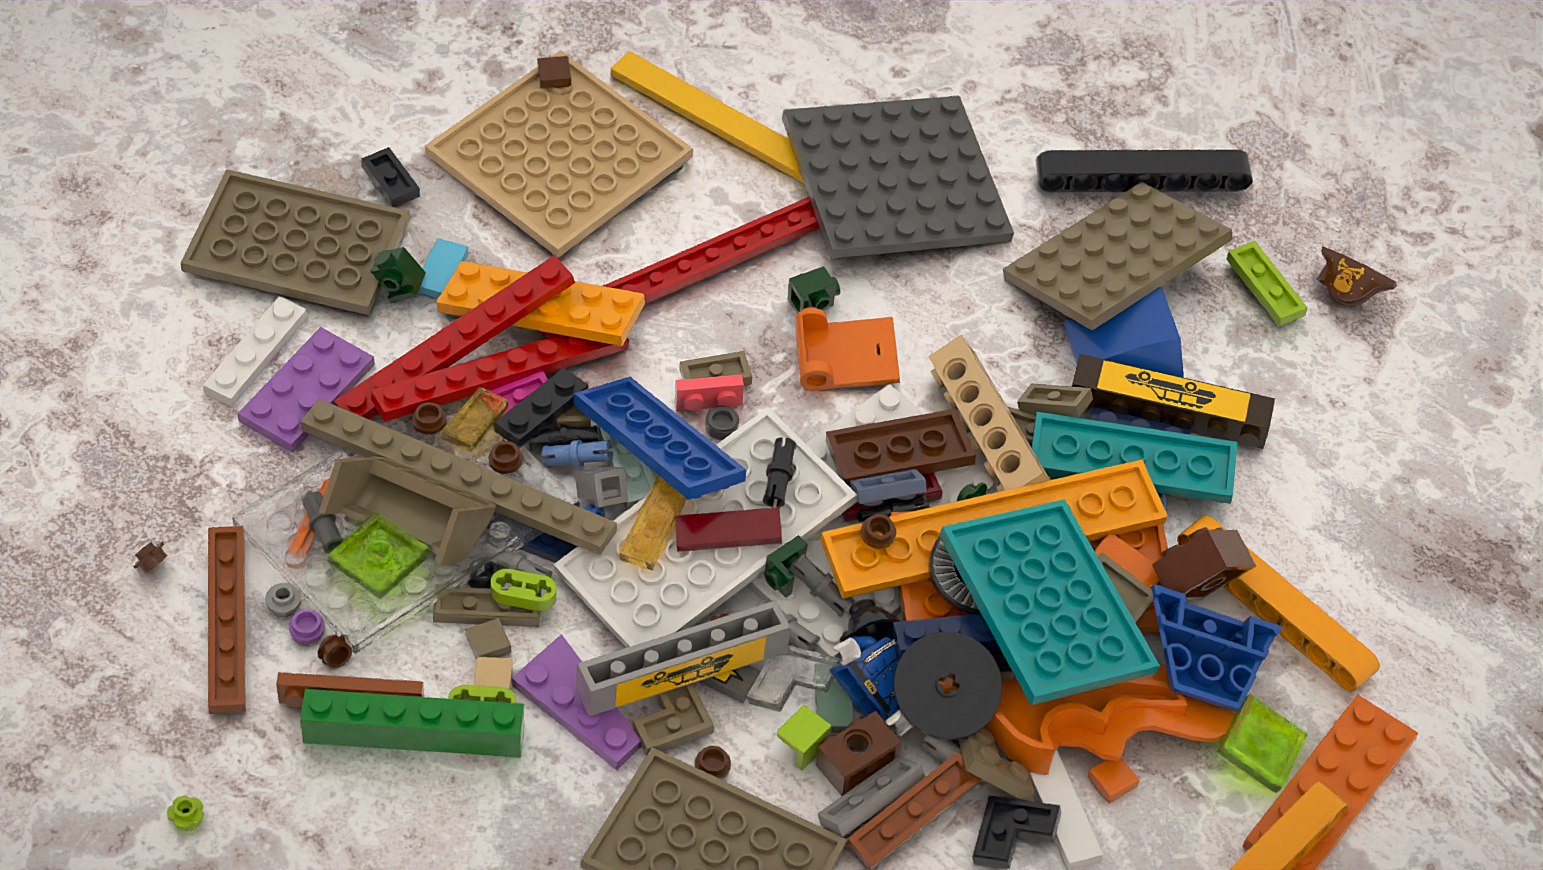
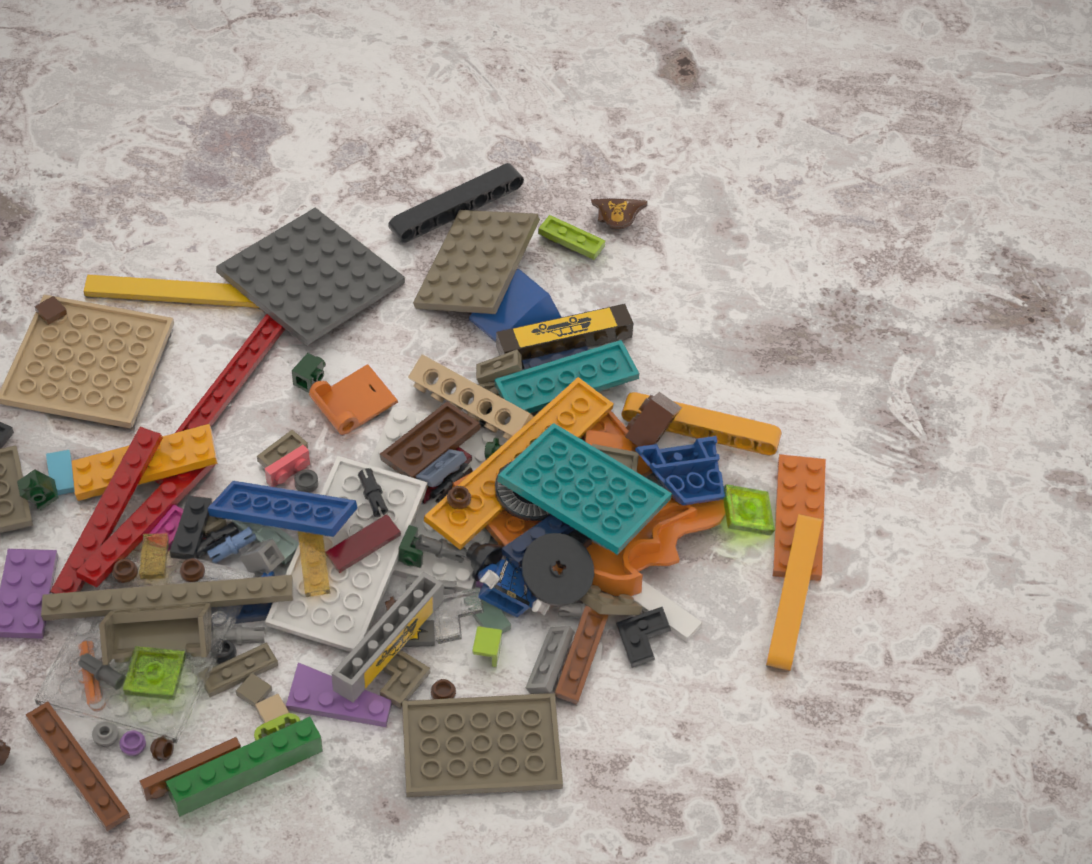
camera: 30 degrees left, 0 degrees up
lime beam [491,569,557,611] -> none
reddish brown brick [816,711,902,796] -> none
orange tile [1088,758,1140,803] -> none

